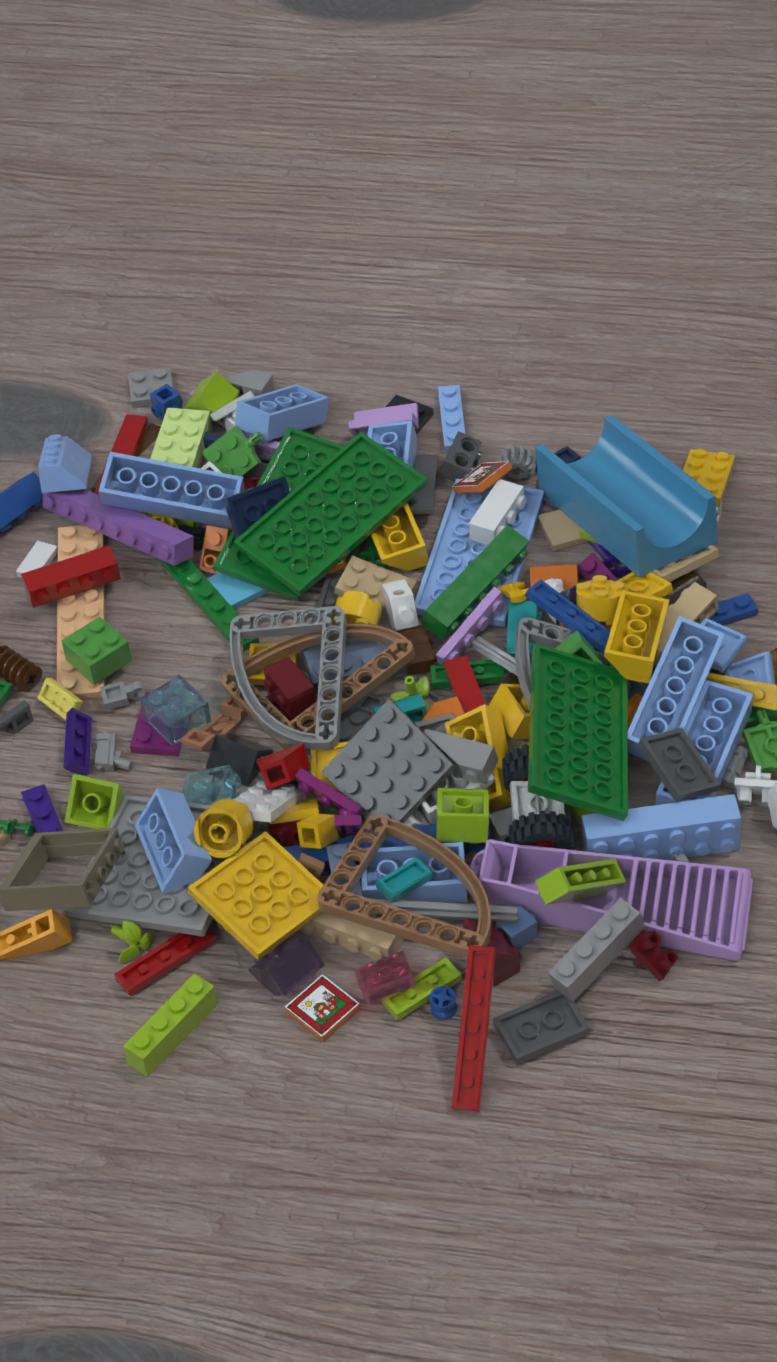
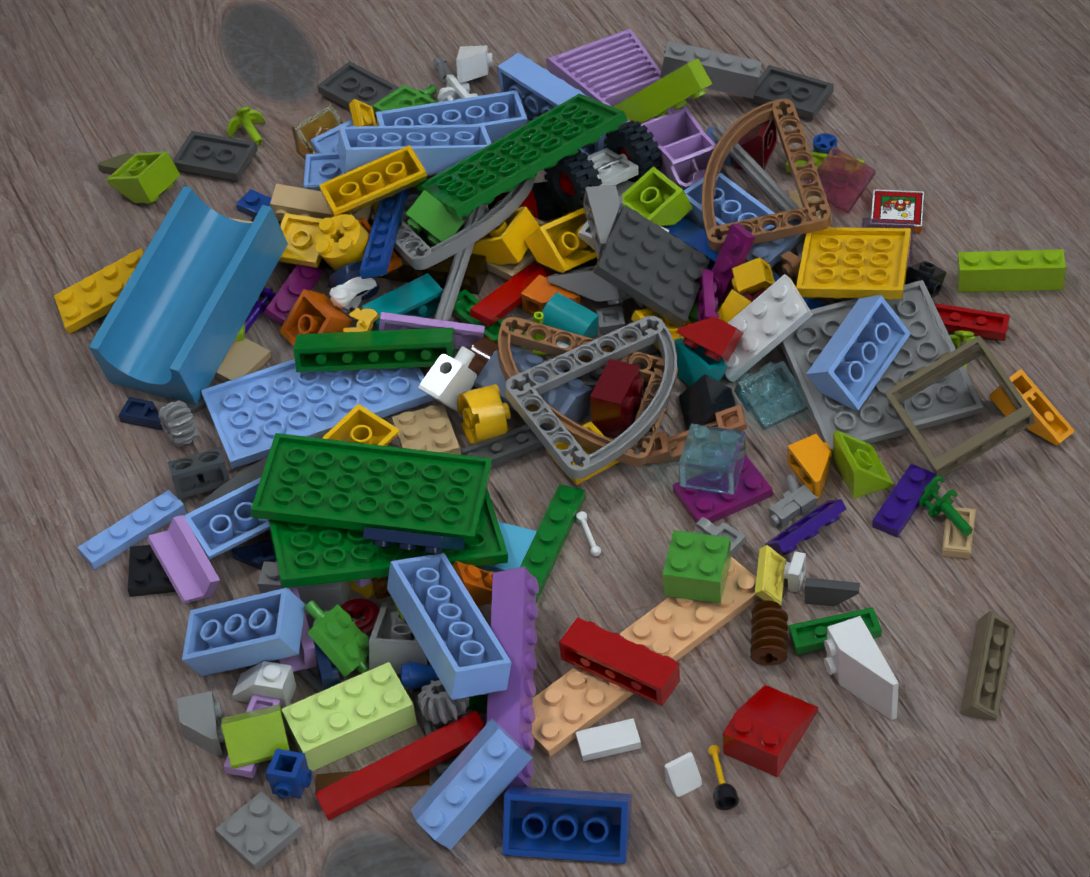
camera: 125 degrees left, 0 degrees up
yellow brick [194,799,253,858] -> none
white tile [210,391,254,421] -> none
teal tile [376,857,433,903] -> none
red tile [451,945,496,1112] -> none
tile [452,461,513,494] -> none
white brick [469,479,526,545] -> none
dark grey plate [638,728,721,802] -> none
none -> white hinge [576,511,601,556]
none -> white plate [784,552,806,593]
none -> light orange slope [787,434,832,499]
none -> black brick [905,261,947,298]

